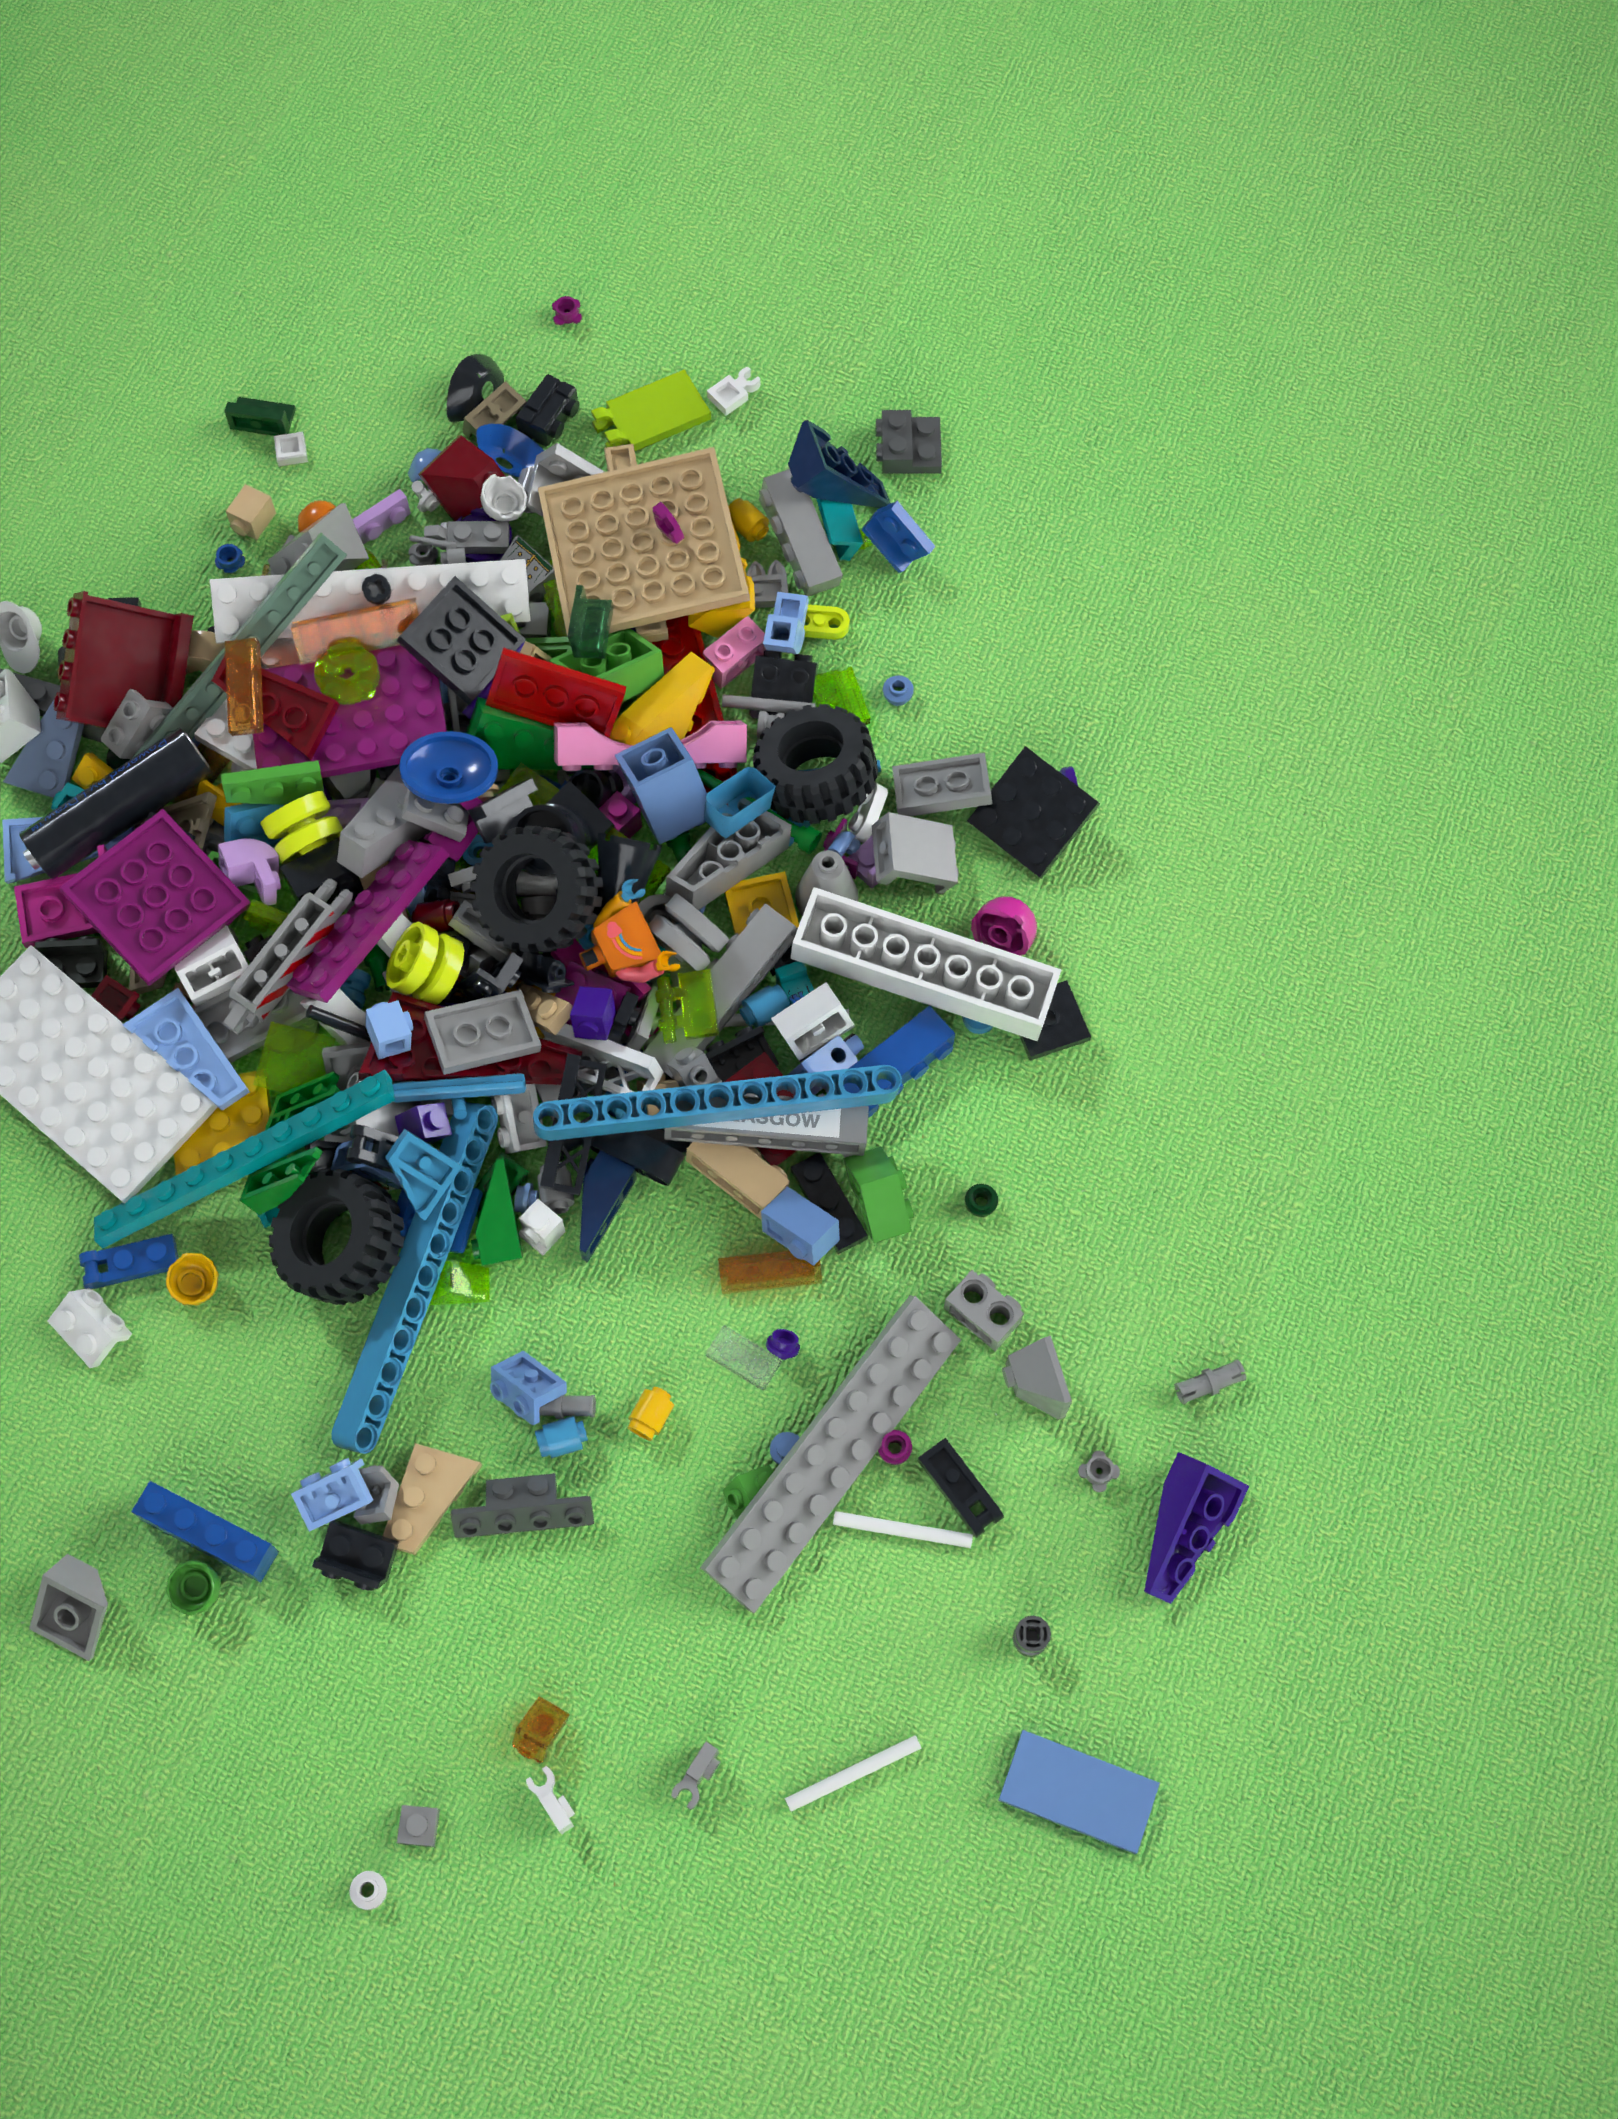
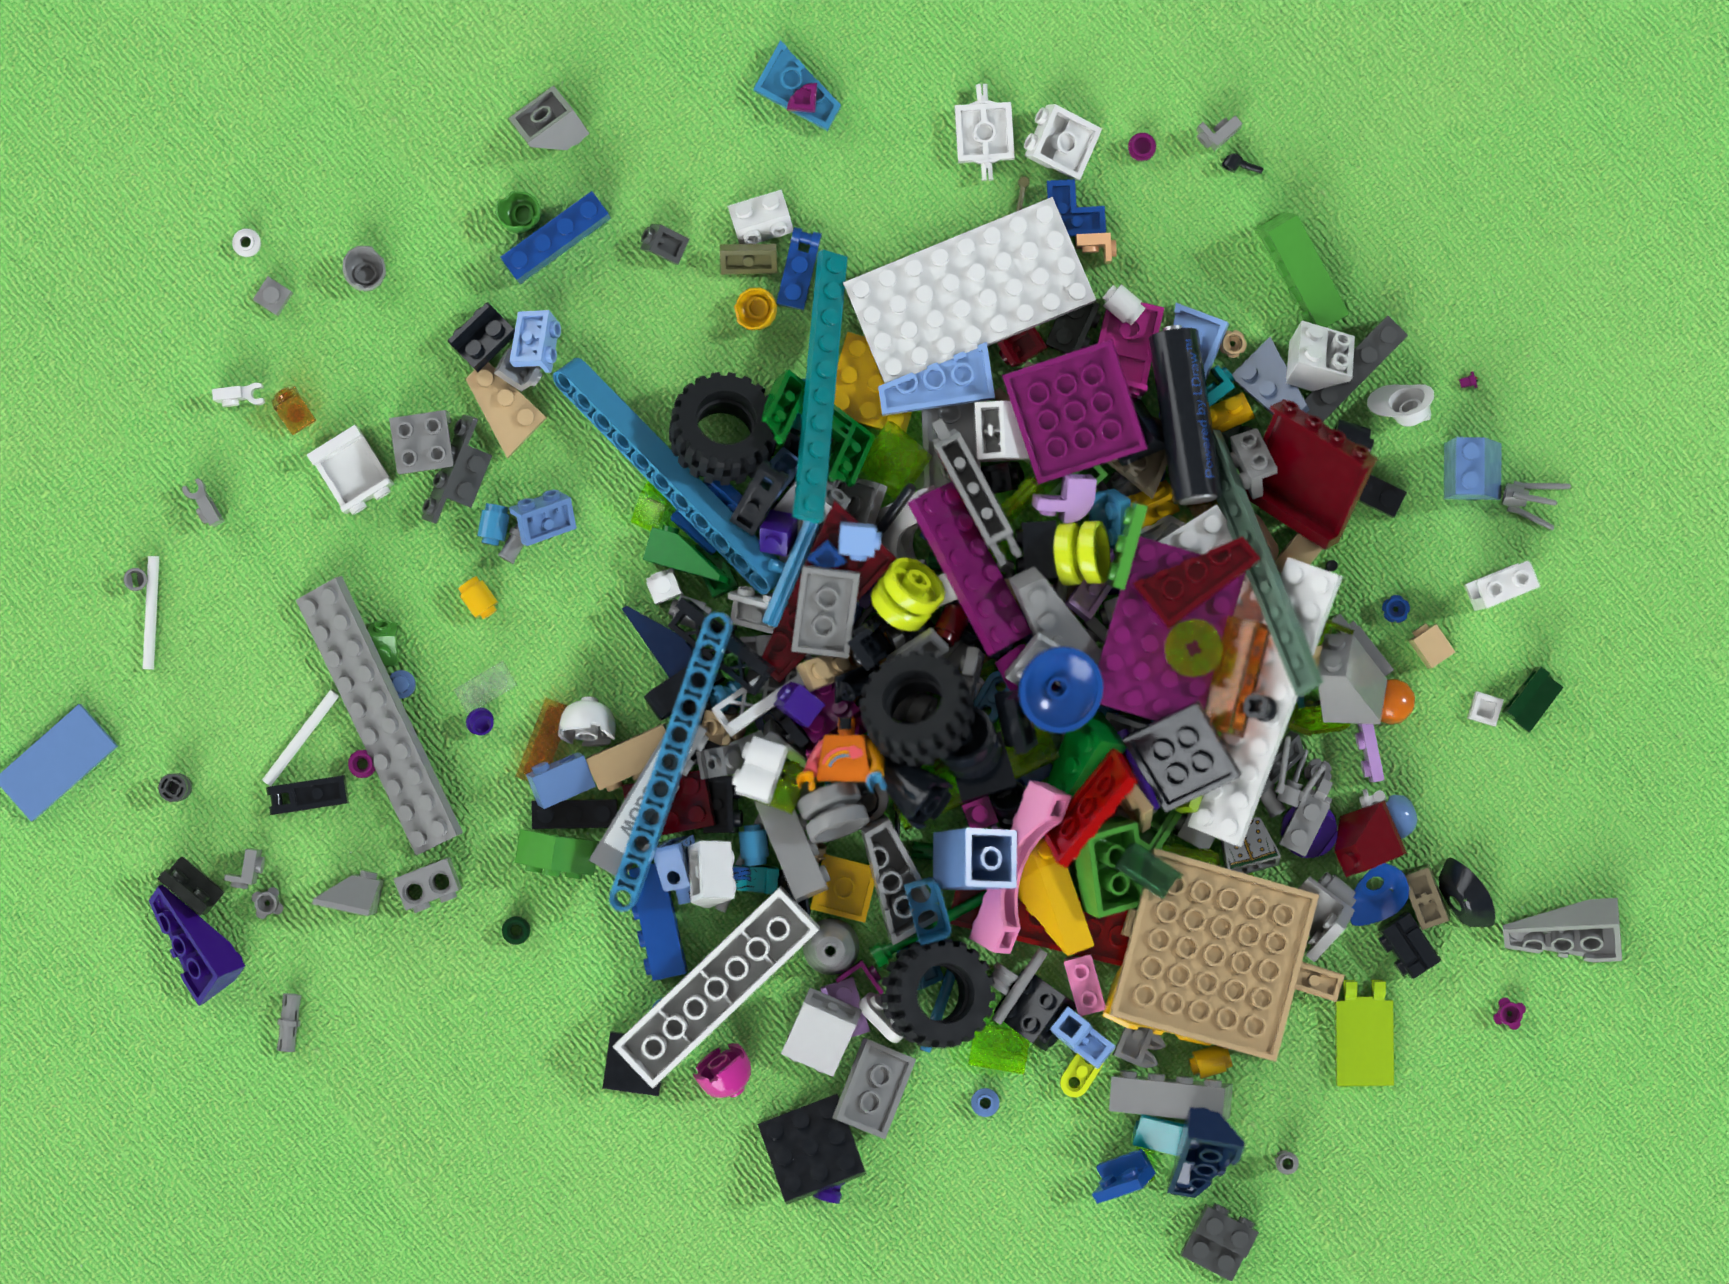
camera: 120 degrees right, 20 degrees up
clear orange plate [225,638,264,736] -> none
dark azure wing [385,1129,462,1221] -> none
white hair [480,474,527,522] -> none
light blue plate [514,1183,539,1214] -> none
magenta tile [652,501,684,544] -> none
white plate [707,367,760,416] -> none
medium blue arm [828,831,861,857] -> none
none -> light grey hinge [124,568,147,591]
none -> pearl dark grey bracket [157,857,224,916]
none -> light grey bracket [224,848,265,889]
none -> white panel [307,425,395,515]
none -> light grey hair [342,246,386,292]
none -> light grey bracket [389,410,454,474]
none -> white cylinder [558,697,616,747]
none -> dark grey bracket [640,224,689,265]
none -> olive plate [720,244,777,274]
none -> white brick [732,736,788,804]
none -> blue tile [806,539,847,568]
none -> white brick [1102,284,1145,325]
none -> tan plate [1219,330,1247,358]
none -> light grey pin [1275,1150,1299,1175]
none -> medium blue slope [1444,437,1502,500]
none -> white panel [1464,561,1540,611]
none -> light grey plant [1502,481,1571,530]
none -> light grey wedge [1503,898,1622,962]

